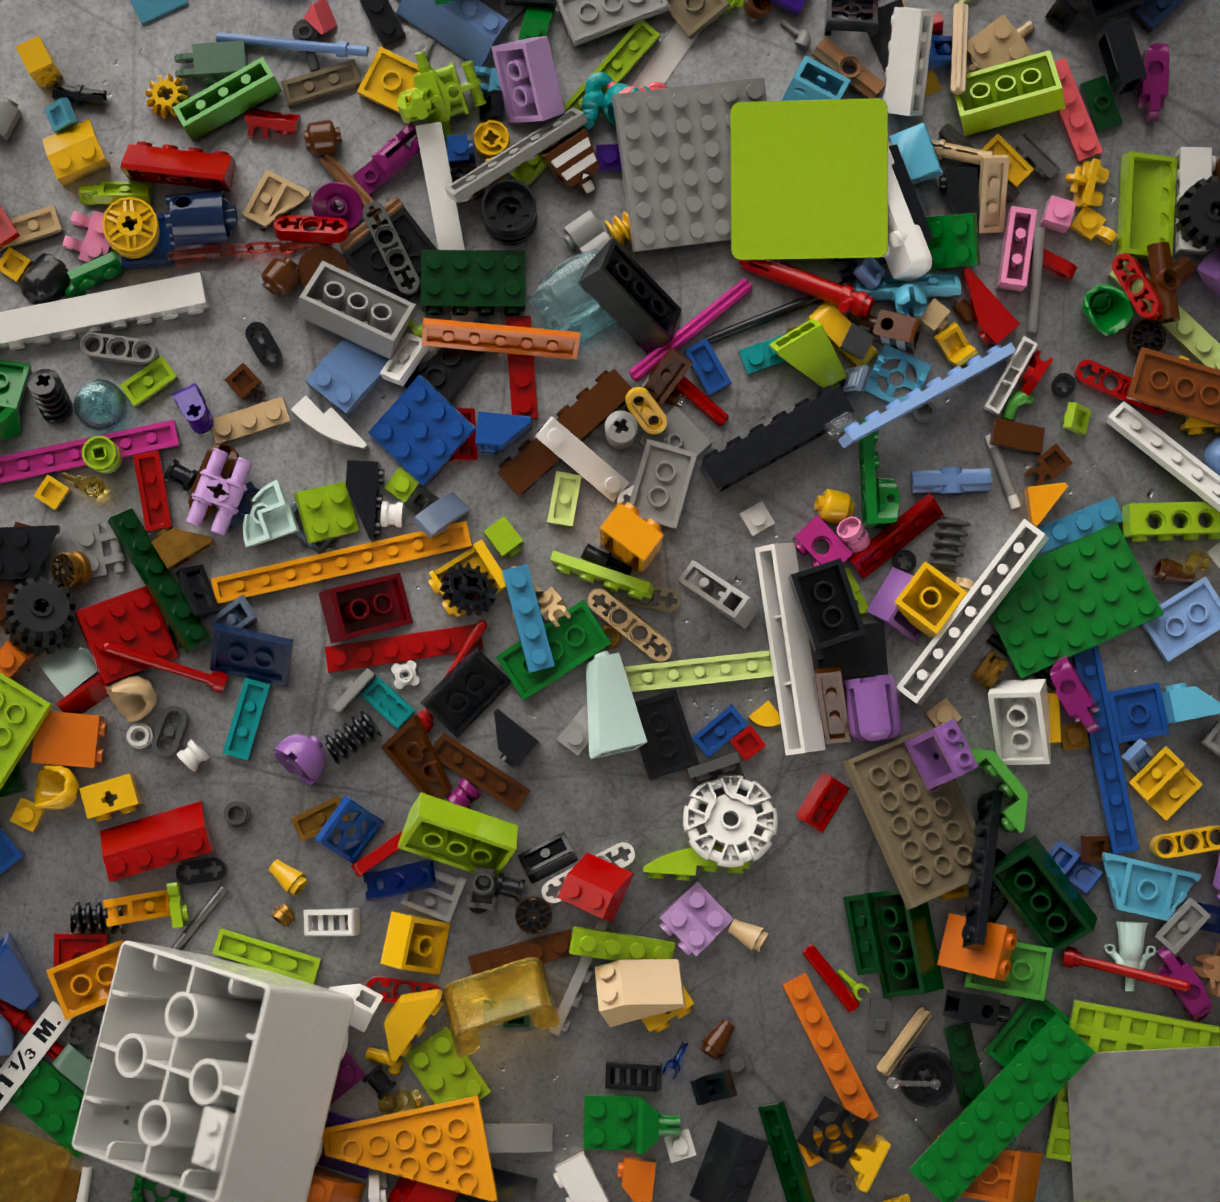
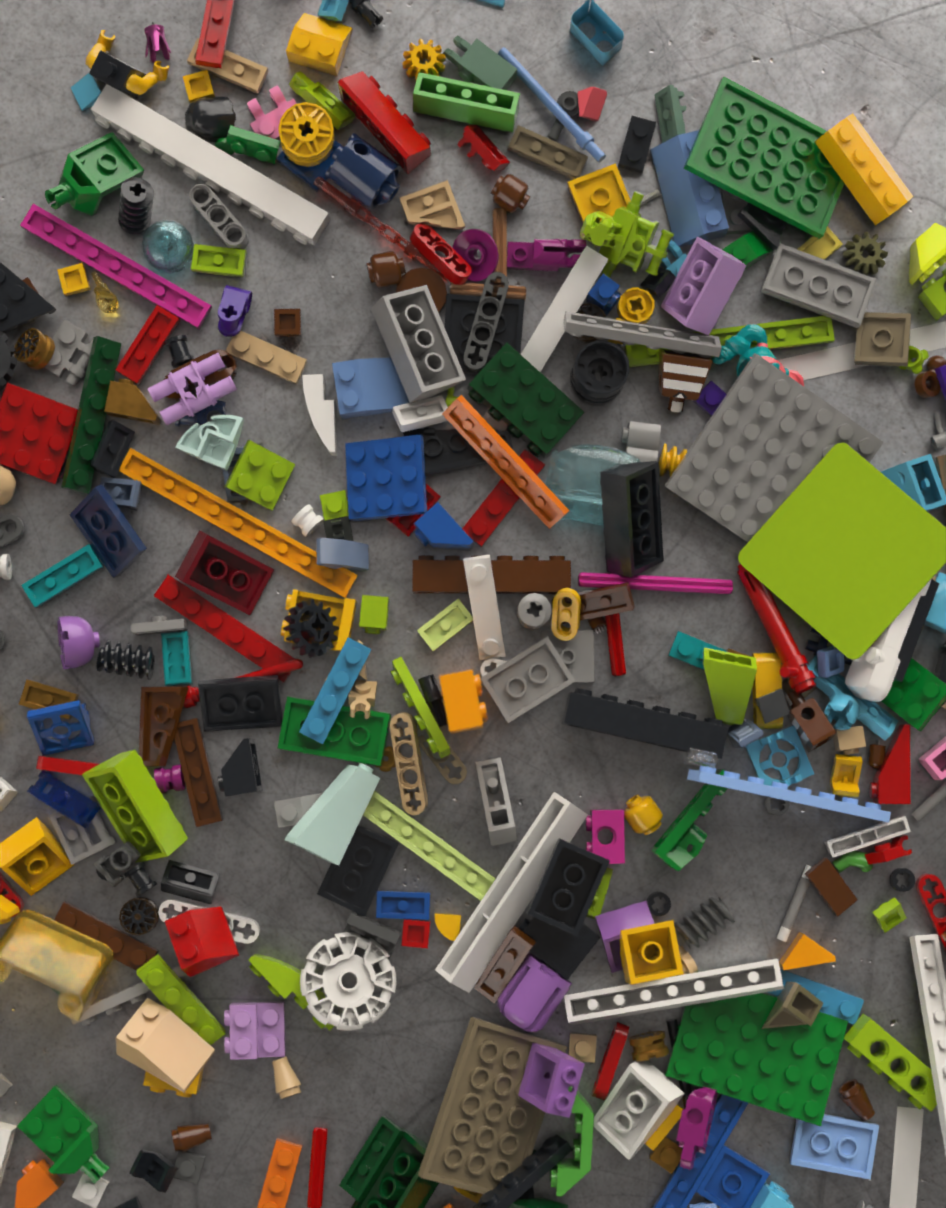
camera: 45 degrees right, 0 degrees up
lime wheel [82,436,122,474] -> none
red piece [102,642,228,694] -> none
black beam [245,322,283,369] -> none
black slope [346,460,385,542] -> none
white plate [391,660,420,689] -> none
black slope [605,1061,662,1092] -> none
clear blue hand [663,1041,688,1080] -> none
blue plate [683,338,732,396] -> none
black bar [706,278,853,345] -> none
white plate [739,501,775,537] -> none
red slope [796,772,850,833] -> none
bright pink wheel [837,517,871,553] -> none
lime hand [837,969,870,1001] -> none
red plate [848,494,944,580] -> none
medium blue piece [911,467,992,496] -> none
reddish brown plate [1024,443,1072,486] -> none
clear yellow arm [1182,550,1212,575] -> none
none -> red beam [591,1022,630,1100]
none -> dark tan slope [761,982,823,1029]

